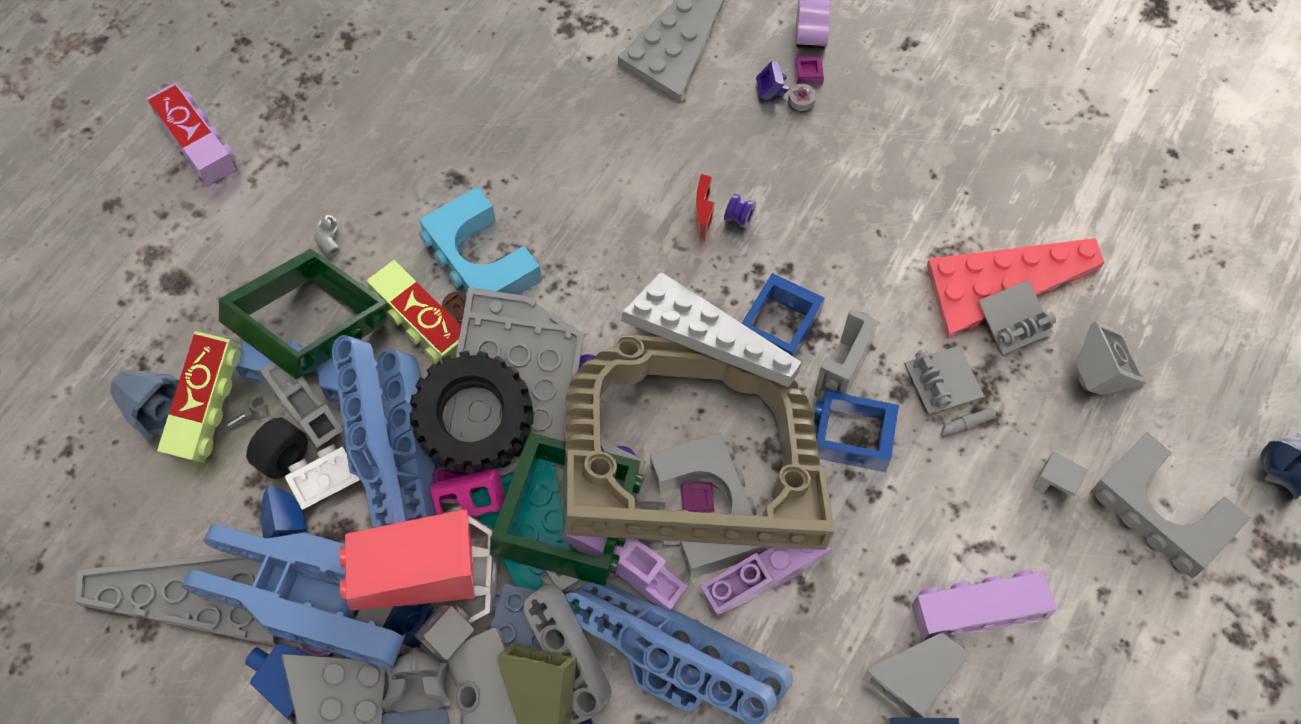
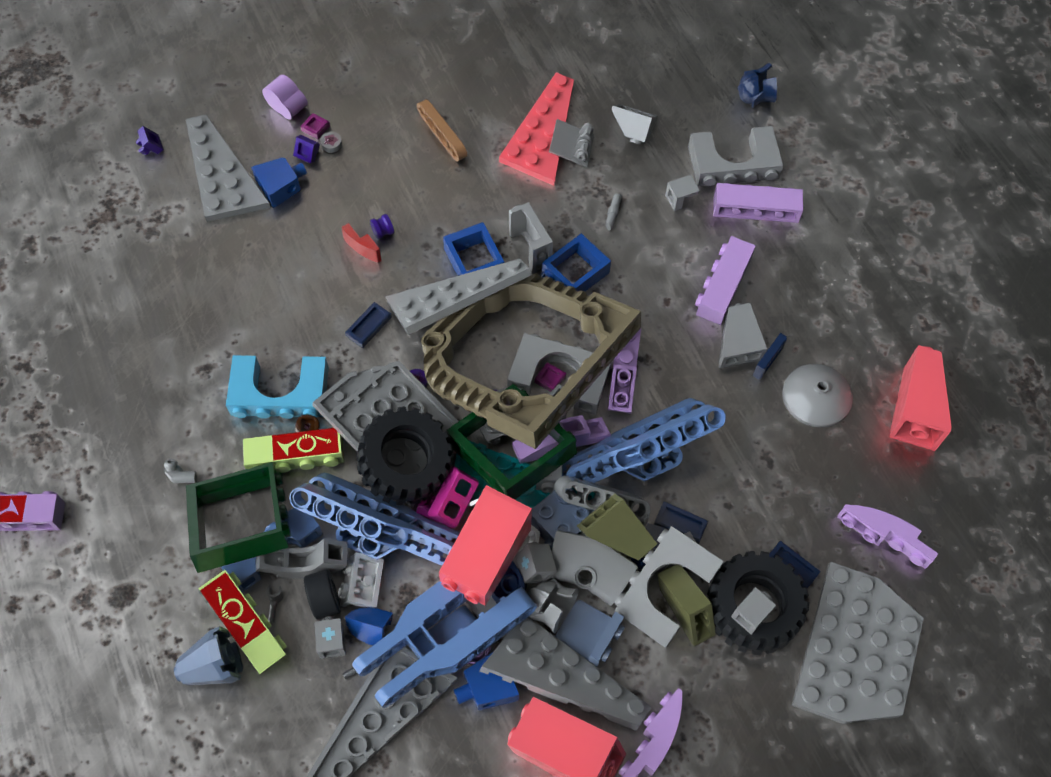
camera: 55 degrees left, 0 degrees up
light grey hinge [904,346,985,415] -> none
none -> blue torso [251,157,307,208]
none -> light grey brick [314,616,346,659]
none -> dark blue tile [345,302,392,348]
none -> medium nougat beam [417,99,467,162]
none -> lavender brick [713,183,803,223]

